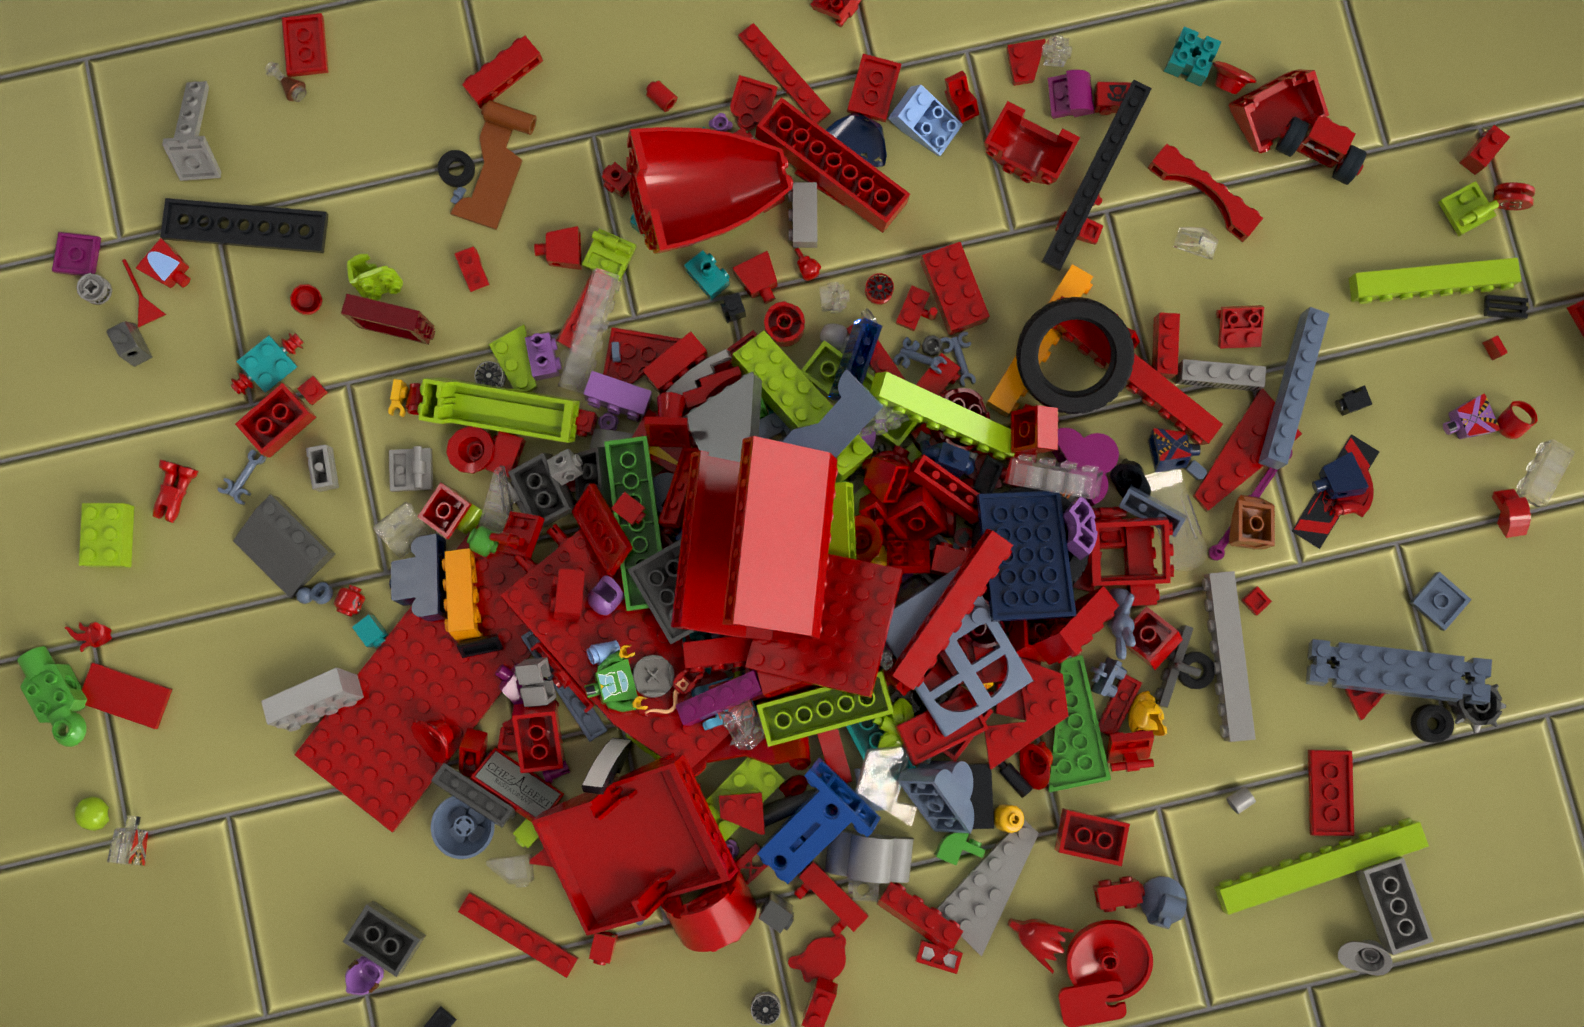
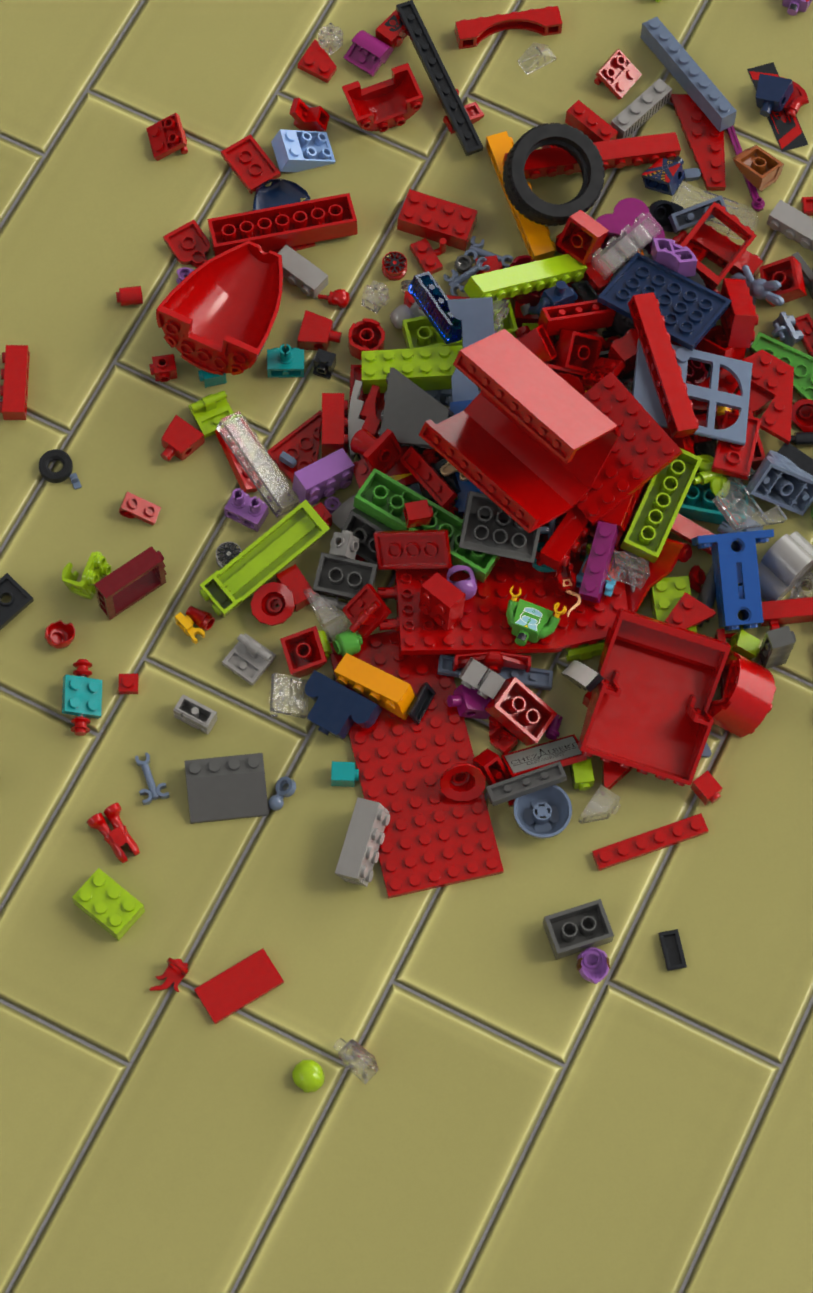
camera: 55 degrees left, 15 degrees down
bright green brick [17,646,87,747] -> none
red brick [235,383,317,458] -> none
red head [334,585,366,617] -> none
dark orange door [450,100,537,230] -> none
lime wing [488,325,537,392] -> none
light blue cone [587,640,620,665] -> none
light grey tile [632,655,675,698] -> none
red plate [738,23,831,124] -> none
black brick [1335,385,1372,416] -> none
none -> lime brick [730,630,761,660]

